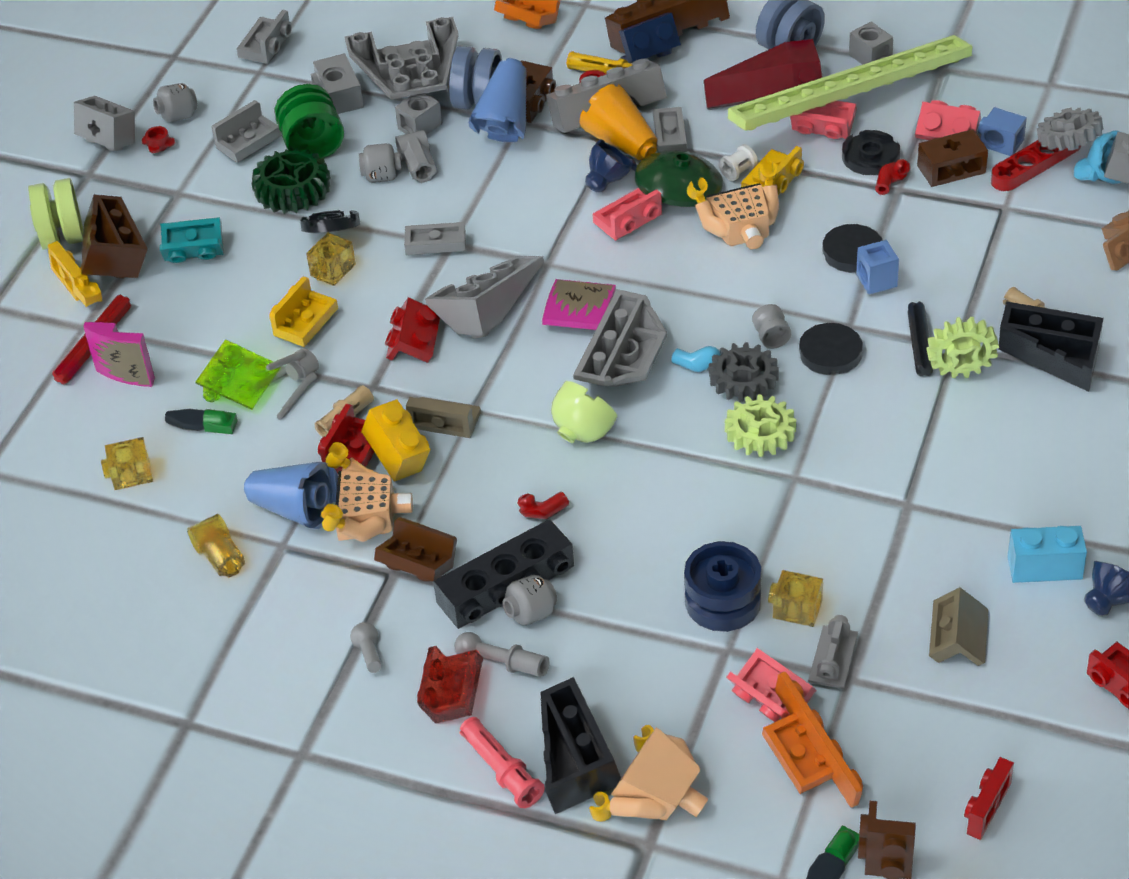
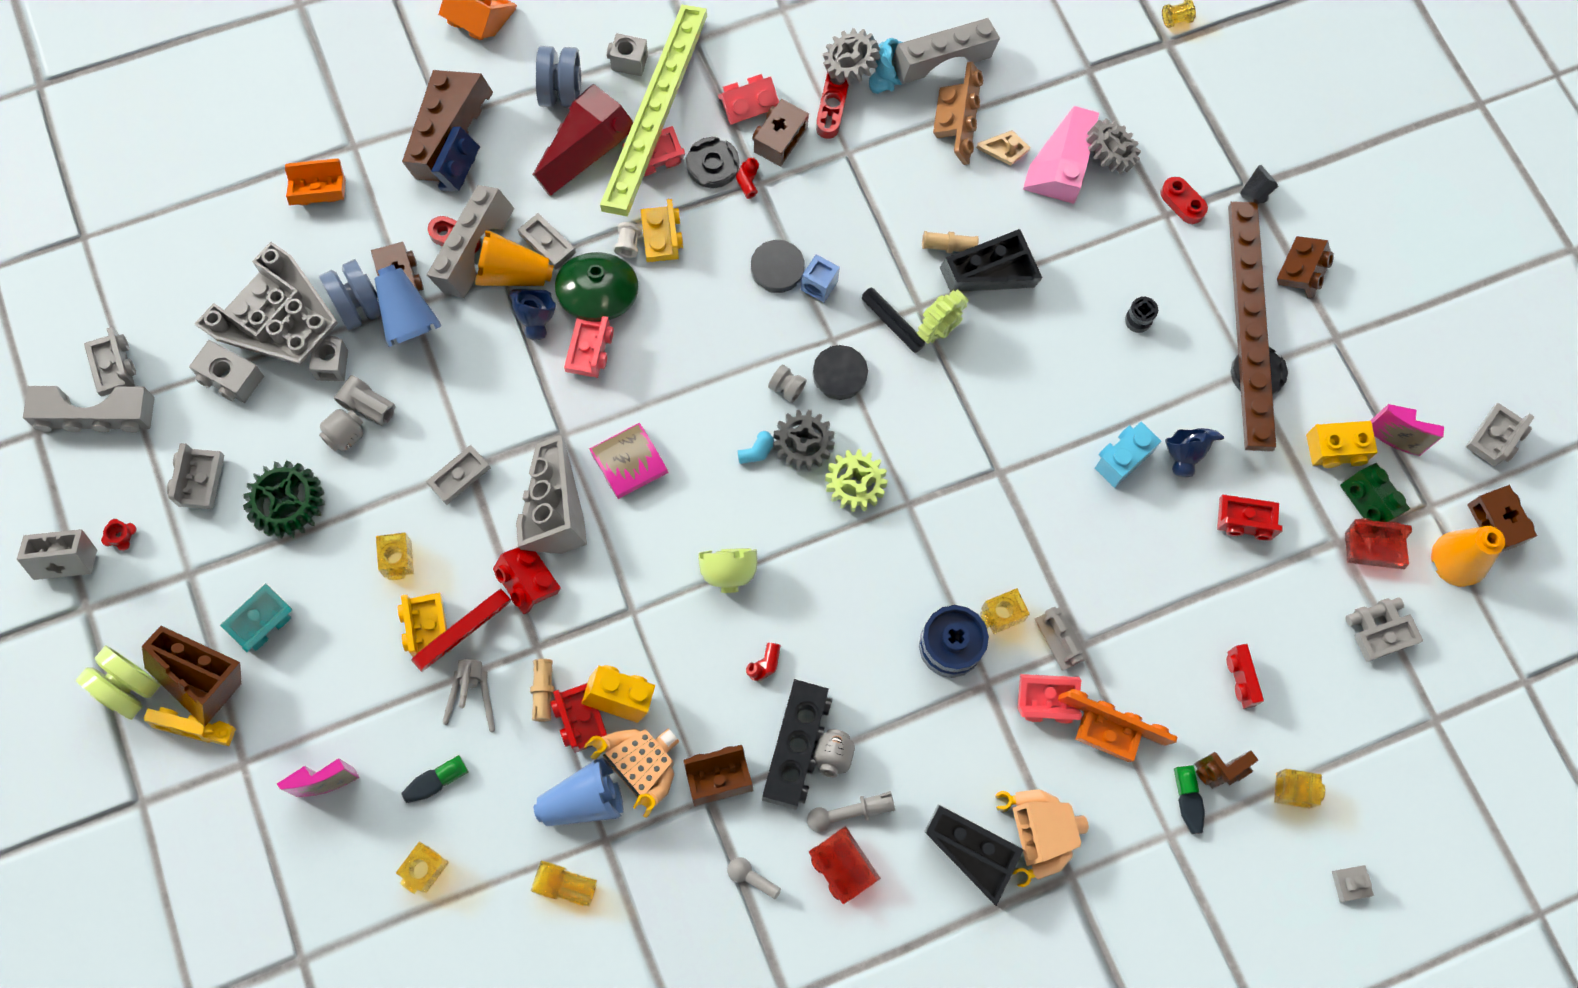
camera: 50 degrees left, 25 degrees up
red axle [52,294,131,385] -> none
light grey head [153,83,197,122] -> none
clear neon green hinge [195,339,281,410] -> none
green wheel [274,84,344,159] -> none
black tile [300,210,360,233] -> none
dark tan panel [406,397,481,438] -> none
coral pin [459,717,545,808] -> none
yellow pin [566,51,632,74] -> none
light grey wedge [573,289,667,387] -> none
light nougat torso [687,162,780,249] -> none
dark tan panel [929,587,988,666] -> none
medium blue brick [978,107,1027,156] -> none
none -> light grey arch [23,386,155,432]
none -> red beam [411,589,511,672]

